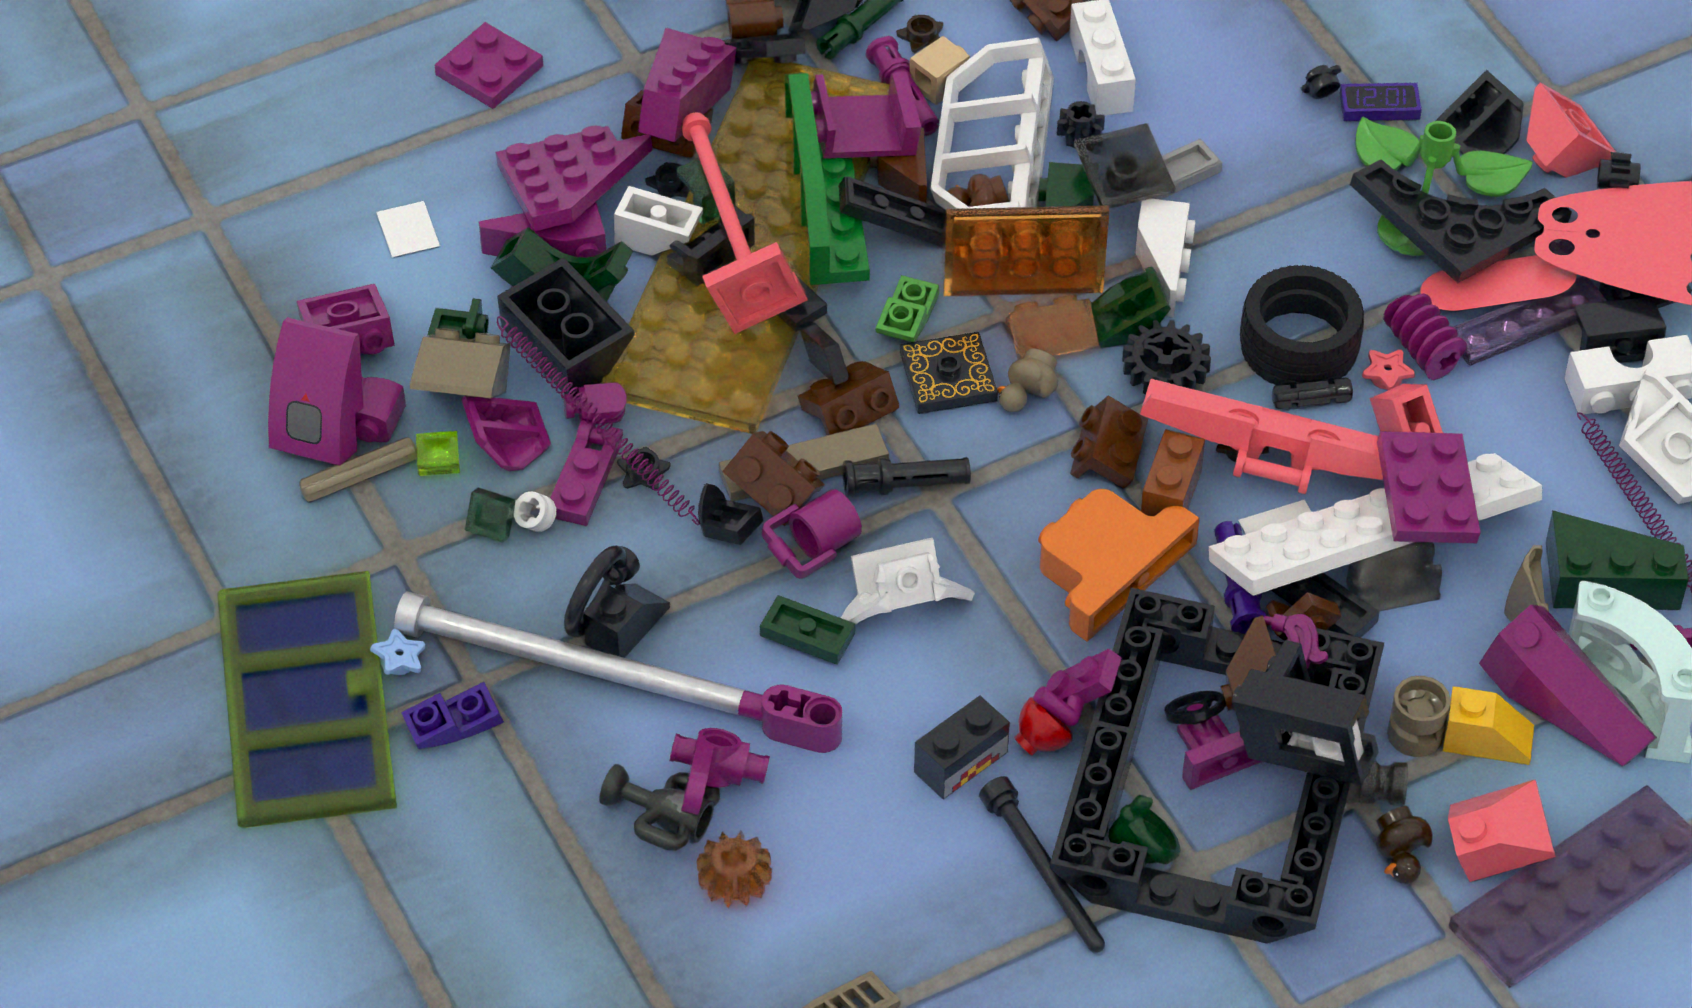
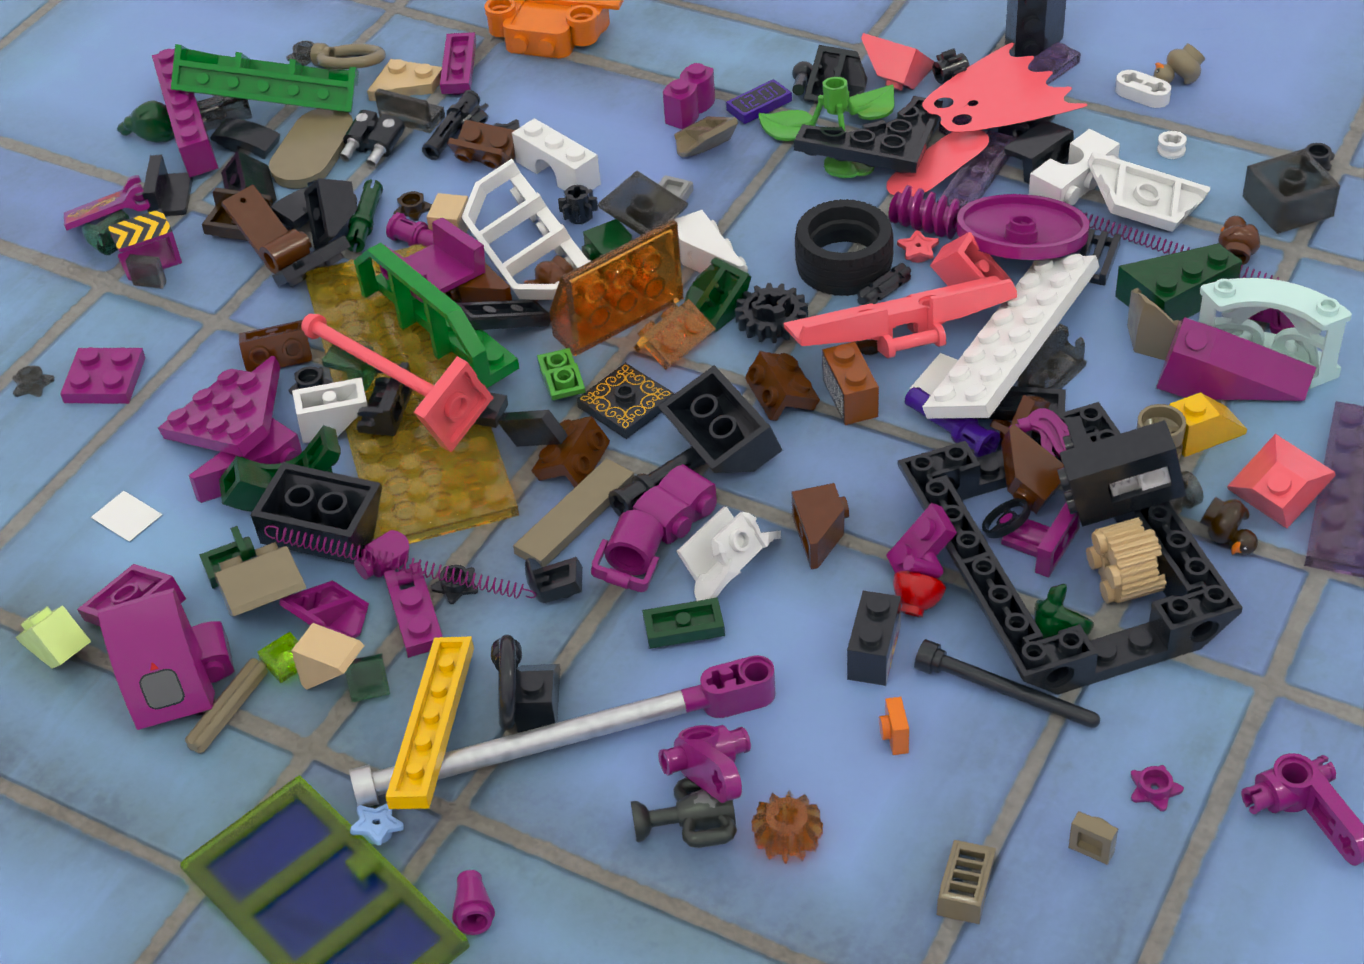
camera: 30 degrees left, 5 degrees down
dark purple slope [401,682,504,749] -> none
white bush [514,491,556,532] -> none
magenta wedge [638,28,737,142] -> none
reddish brown bracket [722,431,825,526] -> none
dark tan animal [997,348,1058,412] -> none
orange brick [1038,489,1200,642] -> none
black plate [1301,65,1342,99] -> none
magenta plate [1377,431,1481,544] -> none
none -> clear smoke plate [12,366,55,397]
none -> yellowish green slope [16,605,91,668]
none -> tan slope [291,623,365,690]
none -> yellow plate [385,636,474,809]
none -> magenta cone [452,870,495,935]
none -> magenta brick [633,464,717,544]
none -> black slope [658,365,783,473]
none -> magenta brick [663,63,715,129]
none -> dark tan slope [674,116,738,157]
none -> reddish brown slope [791,483,849,569]
none -> black bar [792,61,813,96]
none -> orange plate [879,696,909,755]
none -> magenta dish [956,194,1090,260]
none -> black tile [1079,228,1121,285]
none -> tan brick [1086,517,1167,604]

